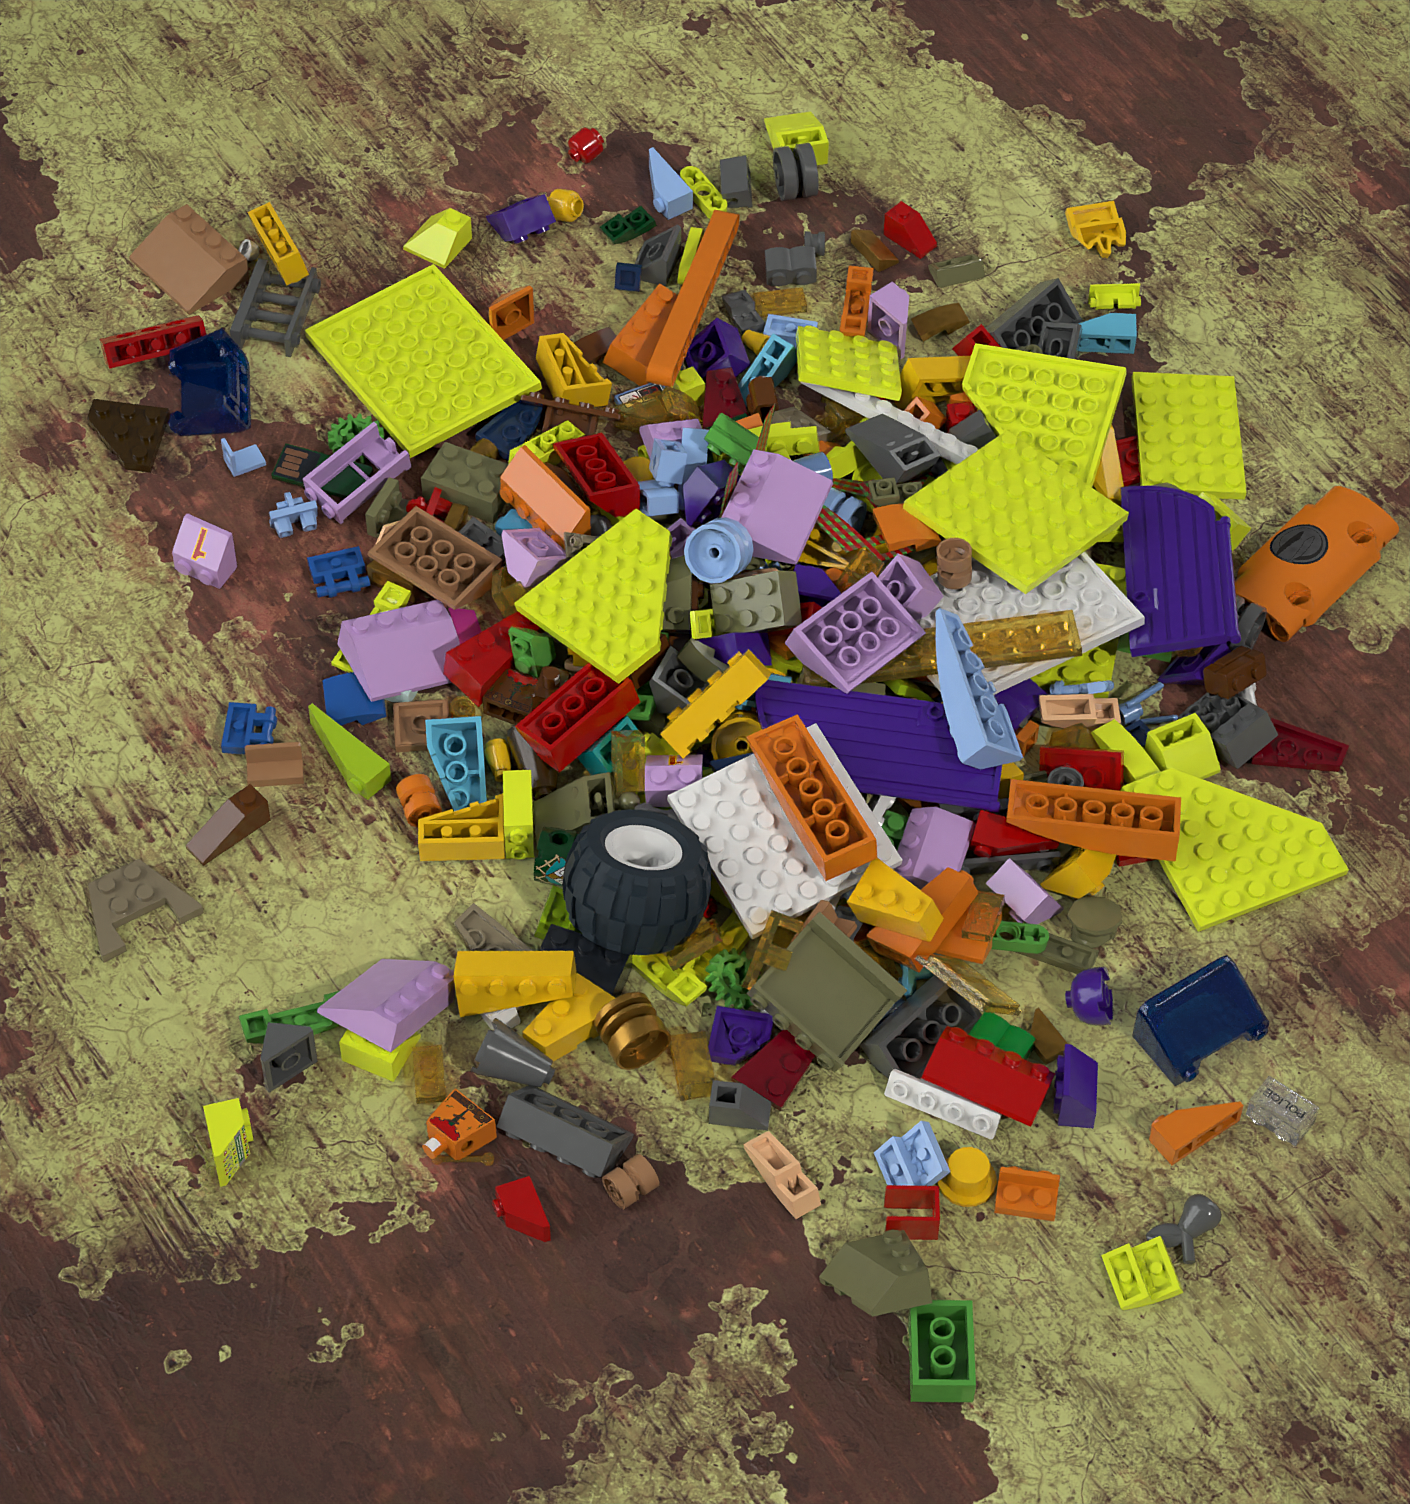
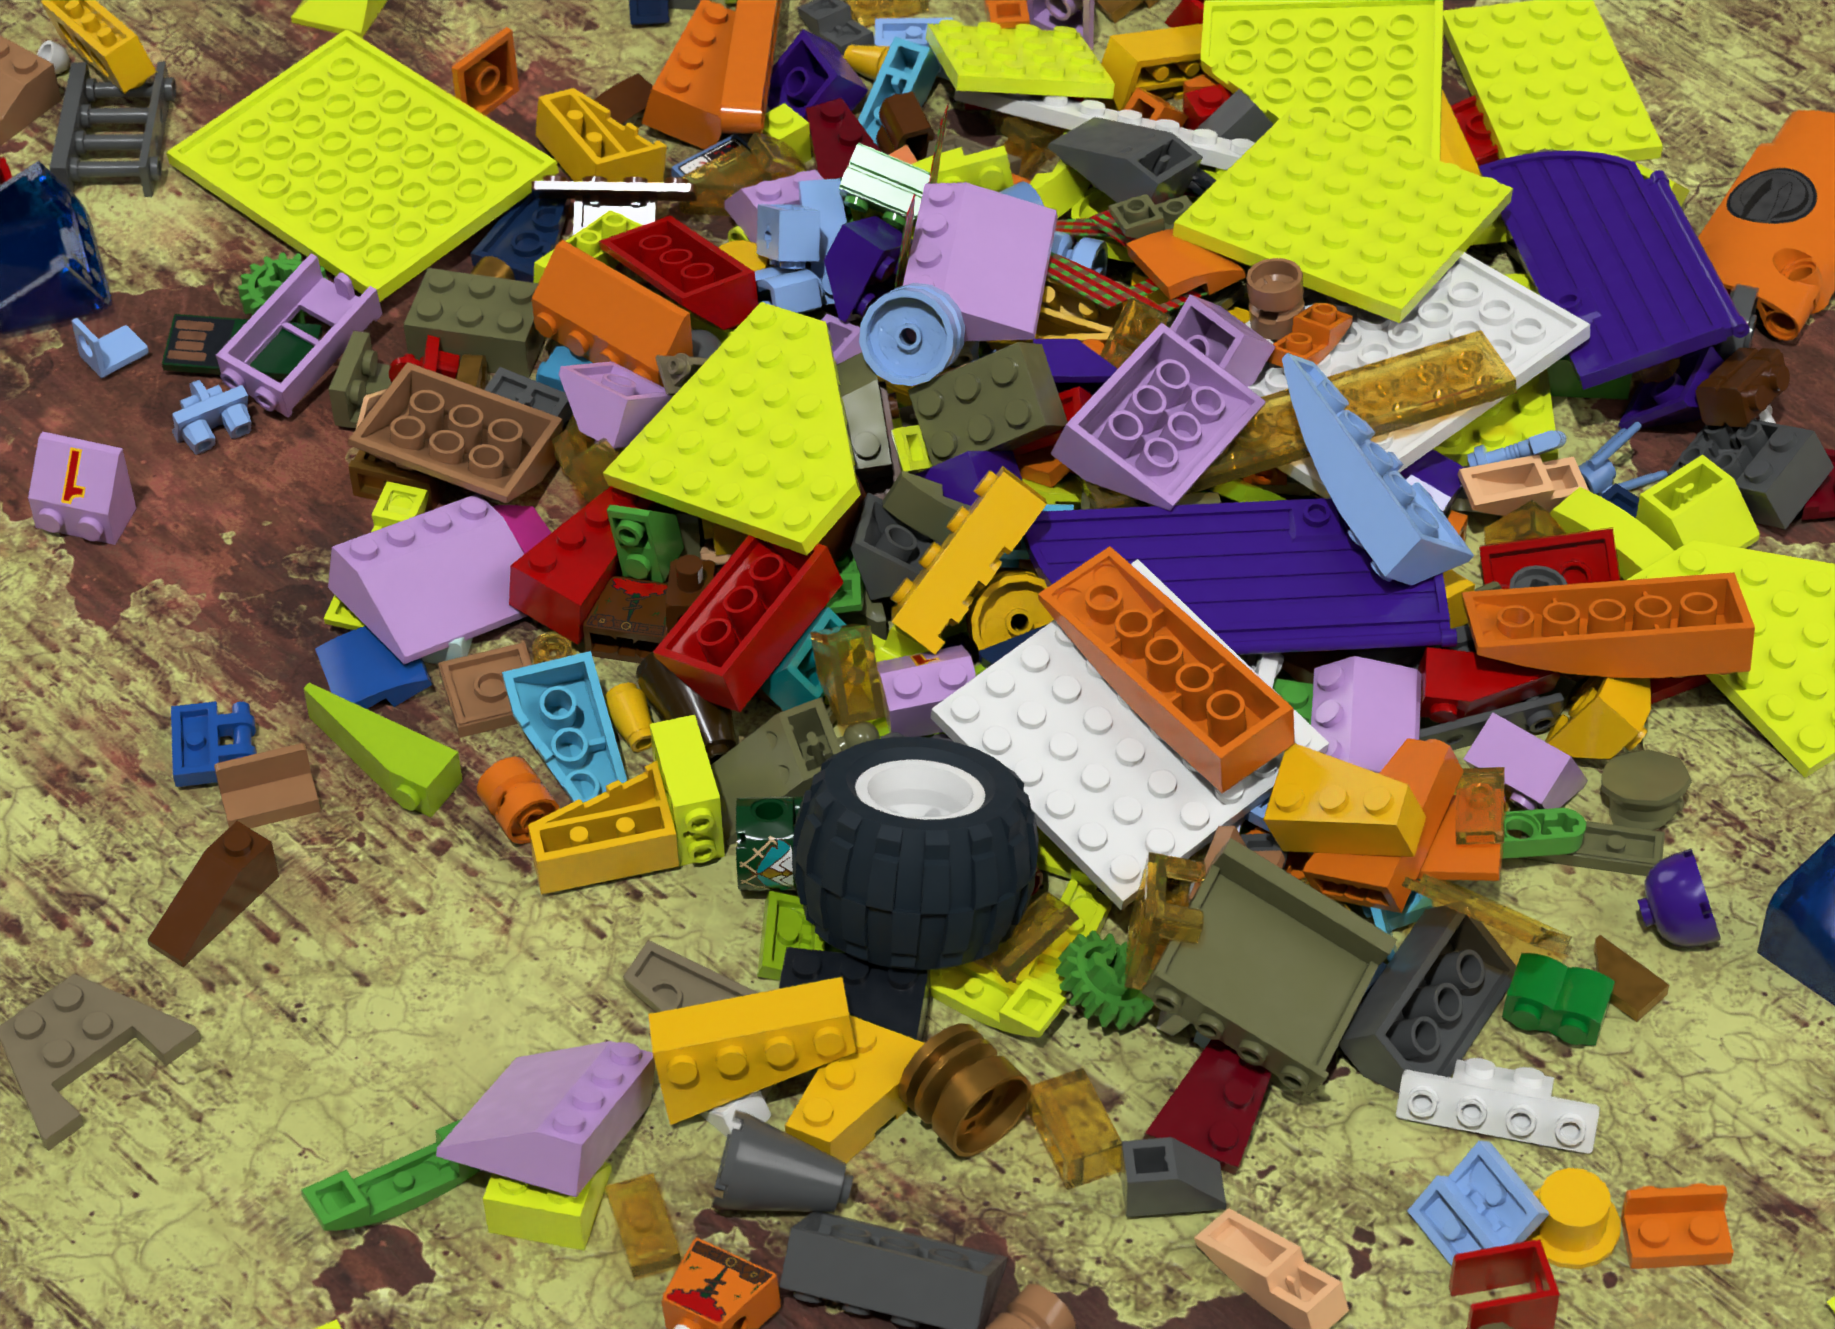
camera: 10 degrees left, 5 degrees down
dark grey slope [260,1022,318,1093] -> none
blue plate [307,546,370,598] -> none
dark purple plate [706,1006,774,1066] -> none
red slope [921,1026,1056,1127] -> none
dark purple slope [1053,1044,1098,1129] -> none
none -> orange slope [1267,303,1353,368]

